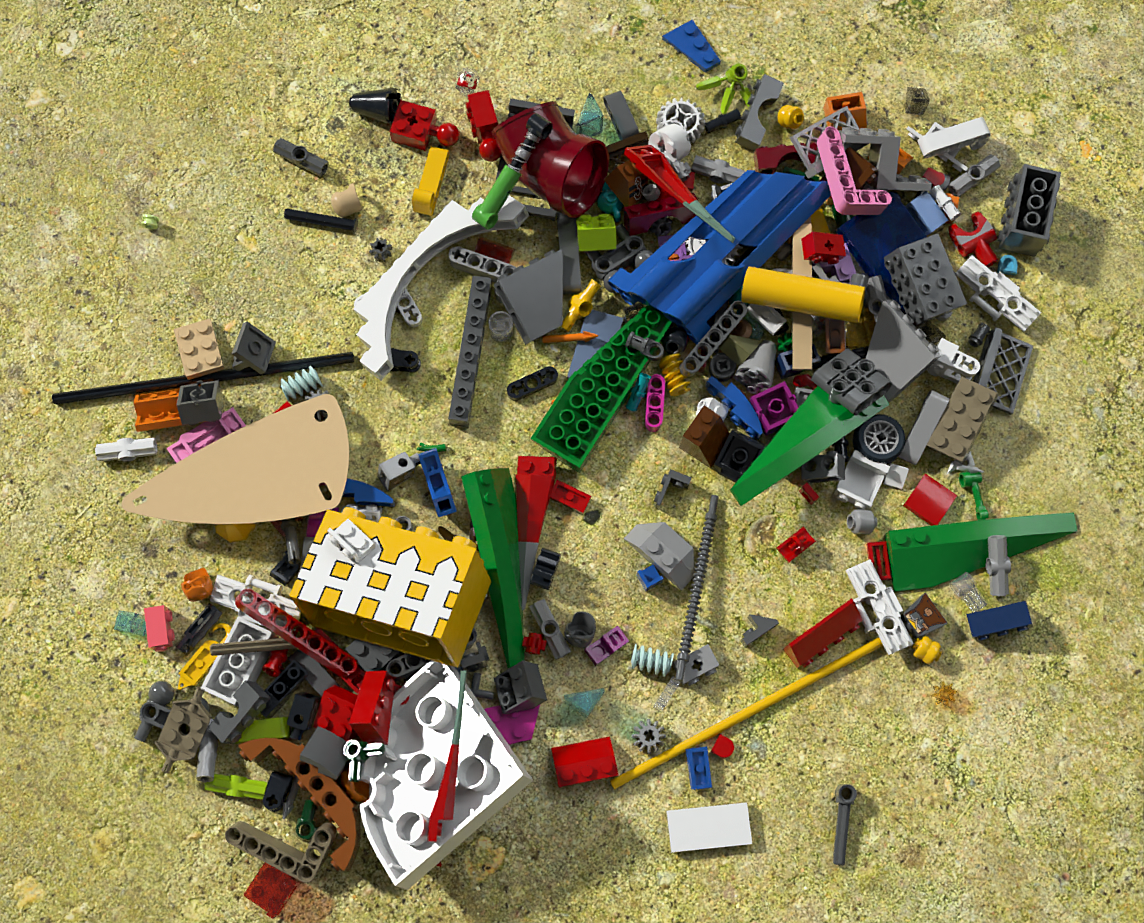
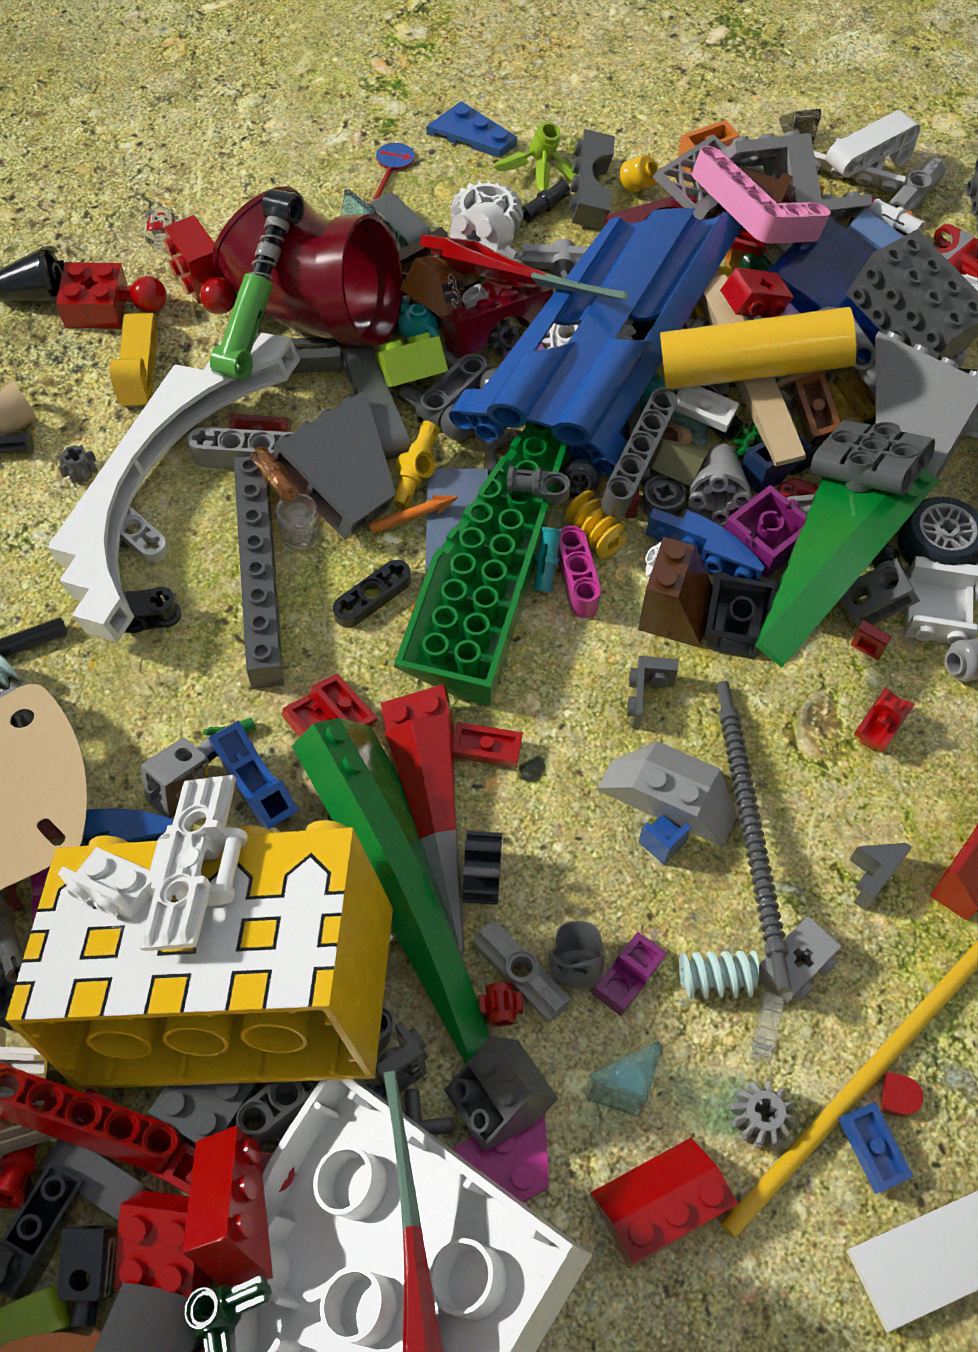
camera: 15 degrees left, 15 degrees down
none -> white piece [140,775,248,951]
none -> clear orange pin [250,446,299,502]
none -> red slope [281,673,378,737]
none -> blue piece [374,143,415,200]

